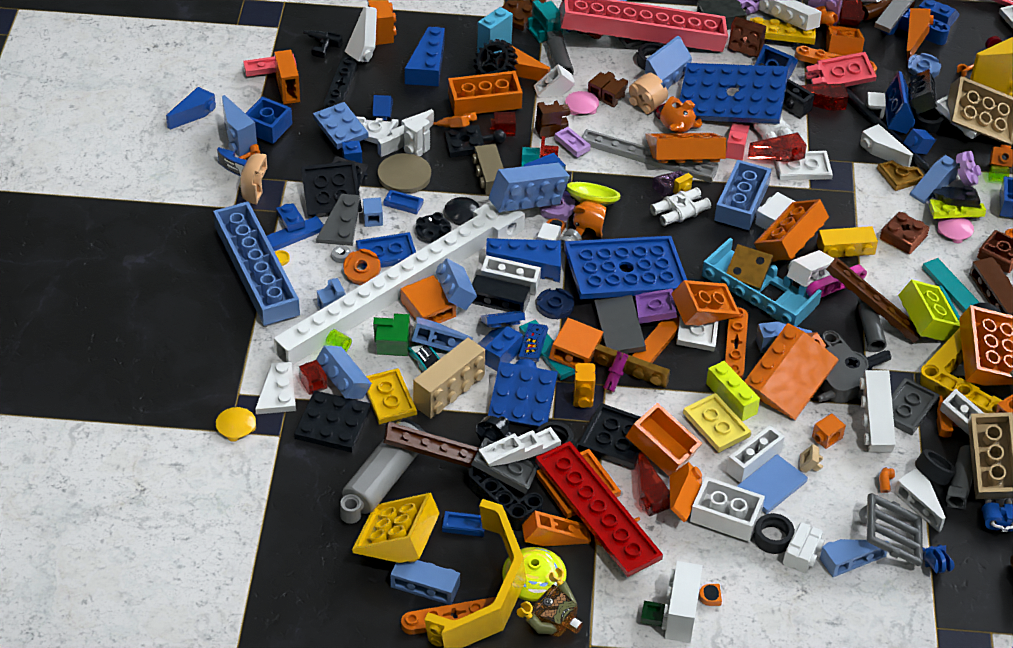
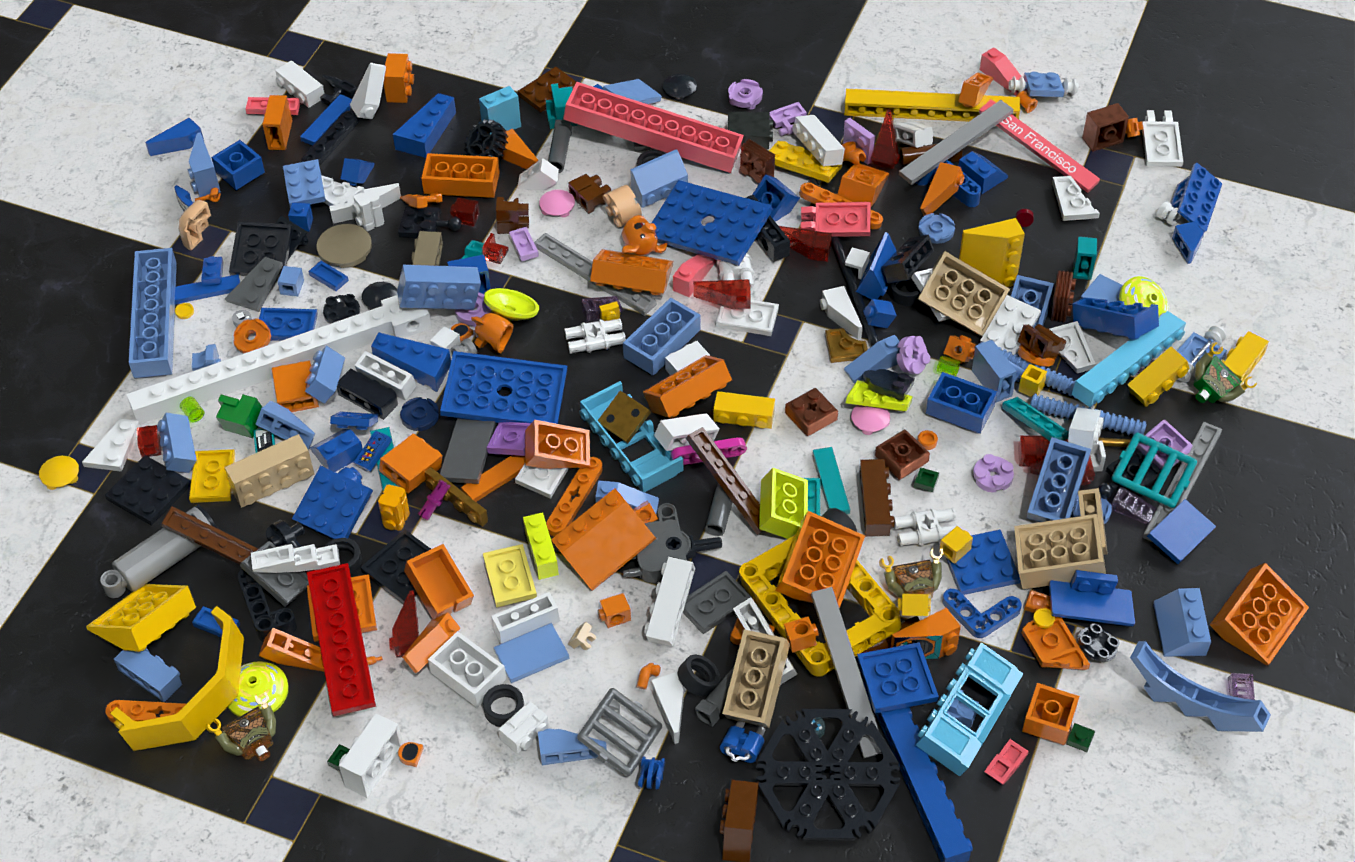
camera: 20 degrees right, 5 degrees up
none -> white brick [275,60,324,108]
none -> blue tile [300,95,352,145]

